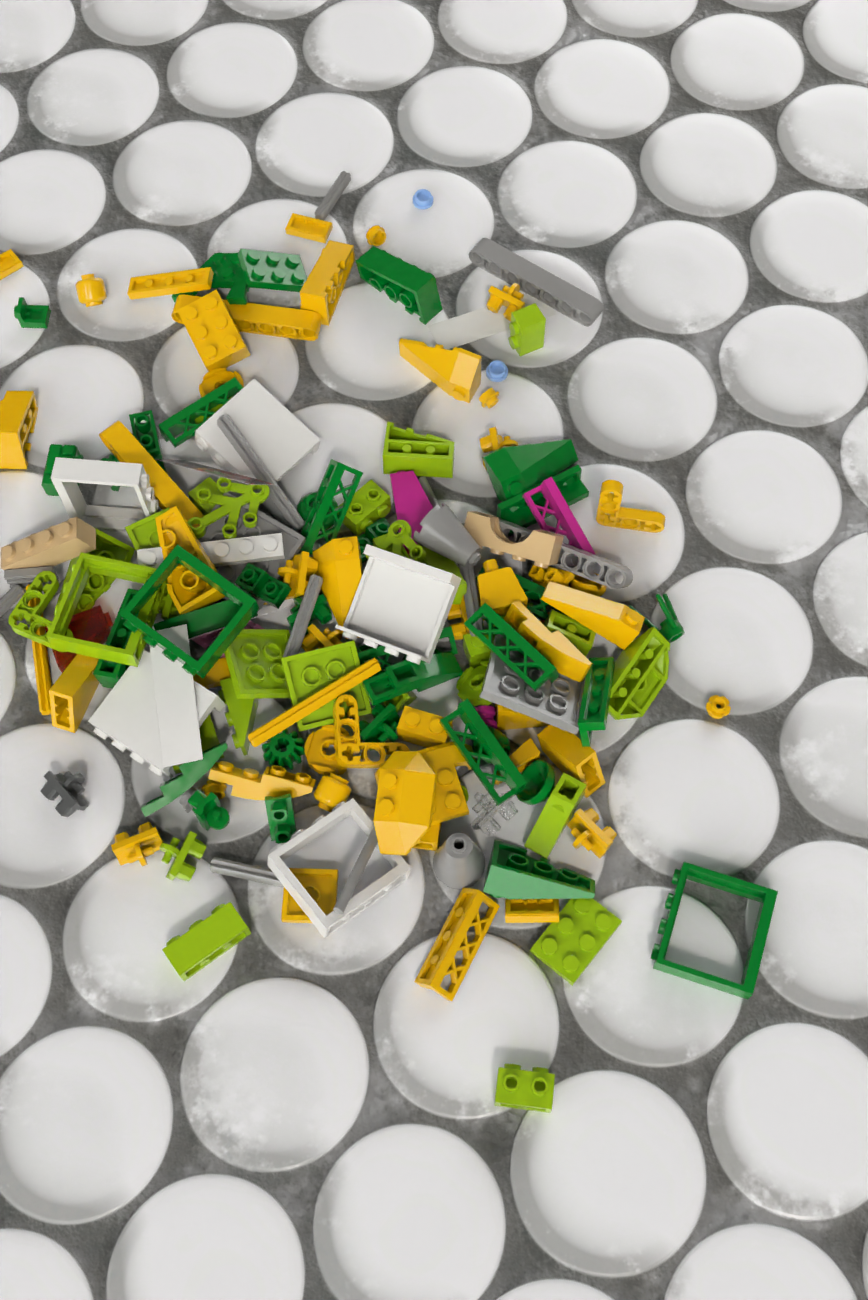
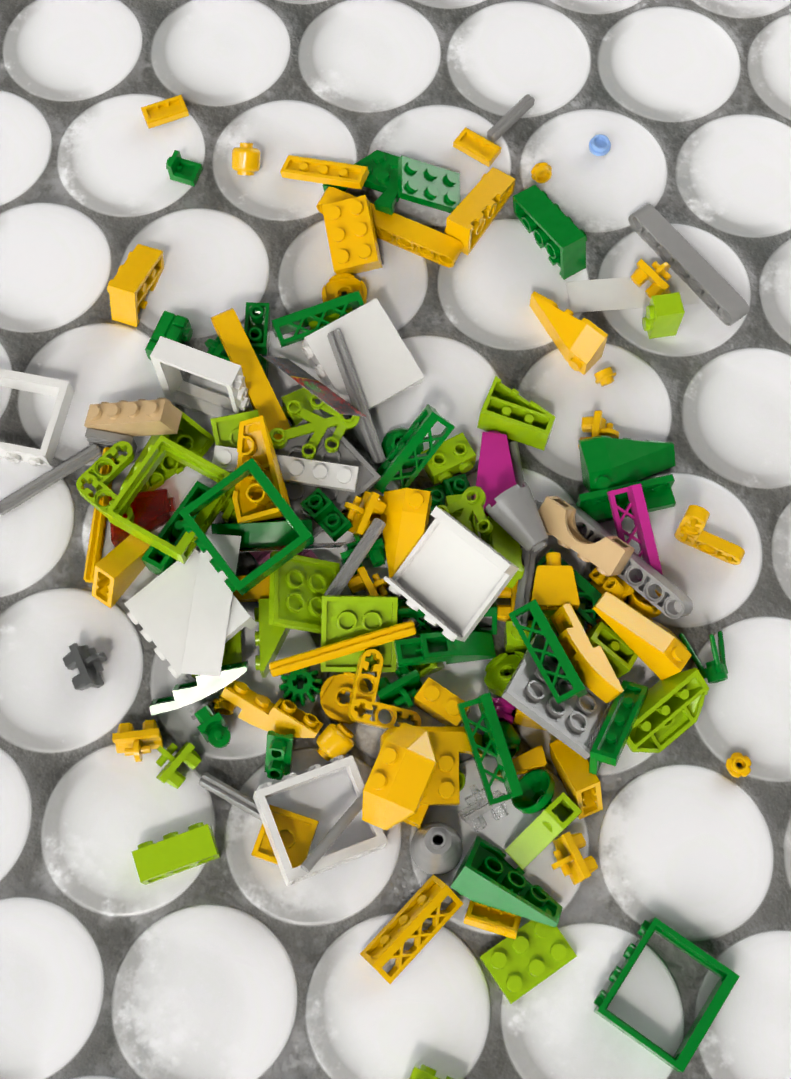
camera: 15 degrees right, 5 degrees up
light blue plate [486,360,508,382] -> none

